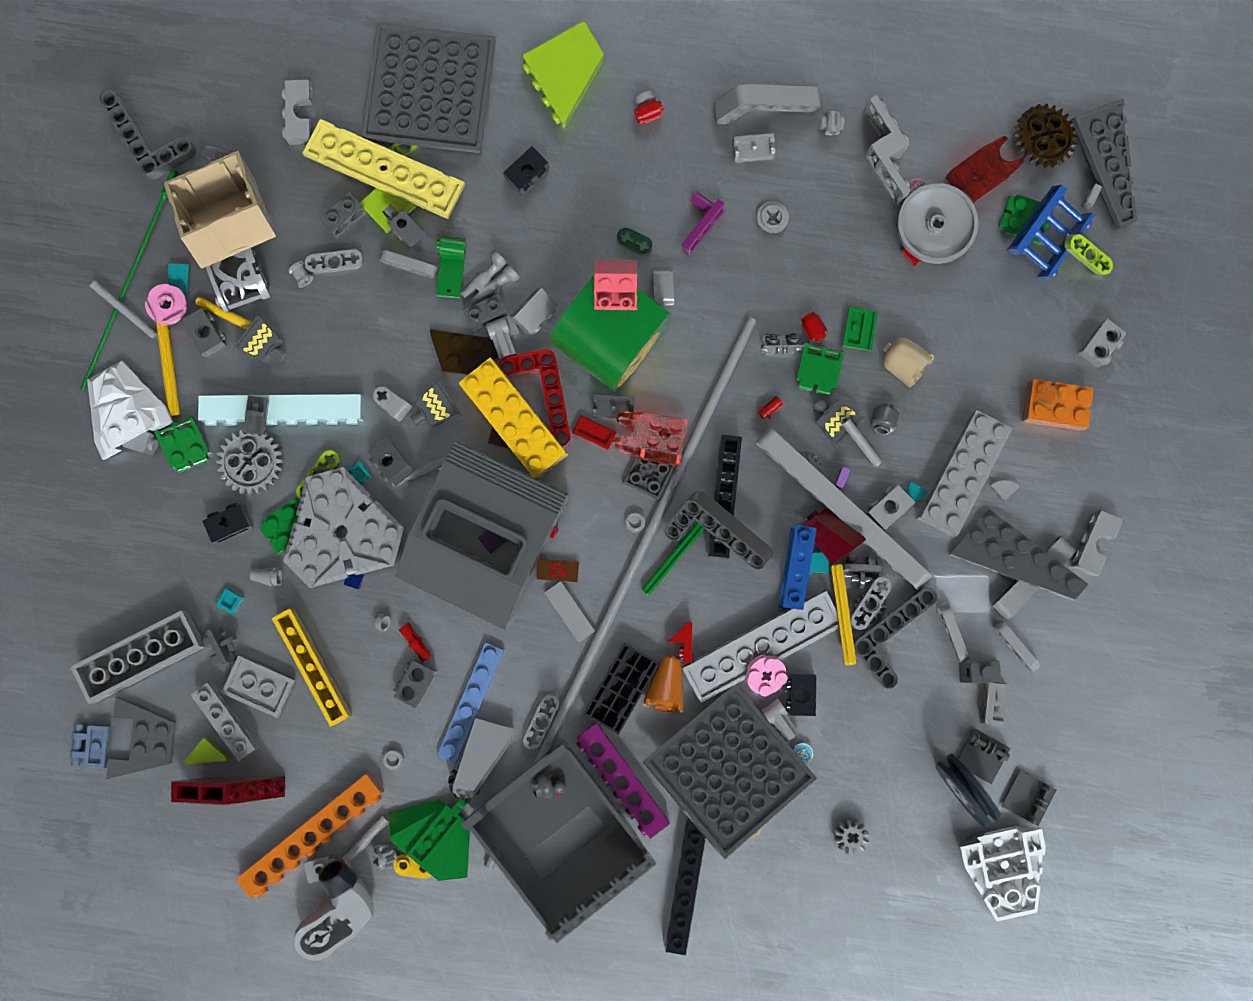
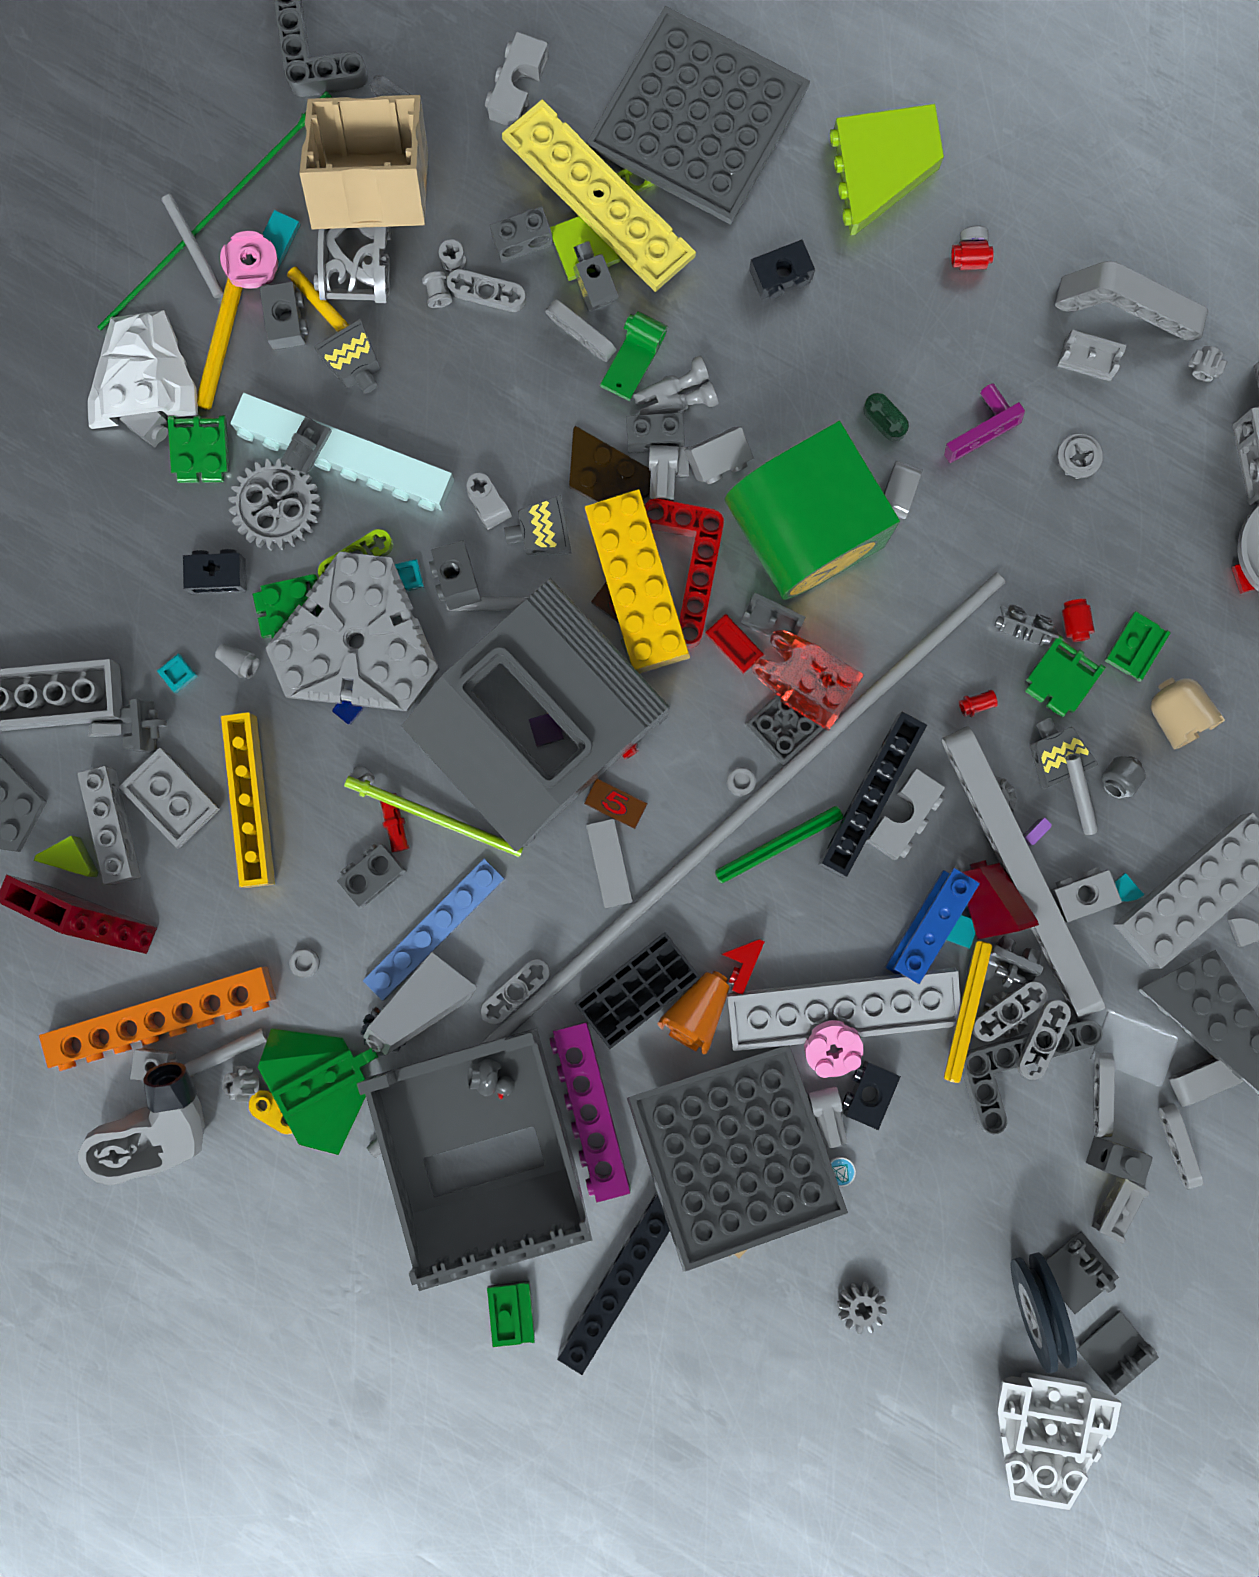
camera: 25 degrees right, 0 degrees up
coral slope [594,260,637,310] -> none
dark grey beam [664,490,773,569] -> none
none -> light grey tile [88,722,121,737]
none -> lime bar [344,776,523,857]
none -> light grey bush [439,239,466,273]
none -> green plate [487,1281,535,1347]
none -> light grey arch [866,768,945,860]
none -> light grey beam [1017,1000,1071,1080]

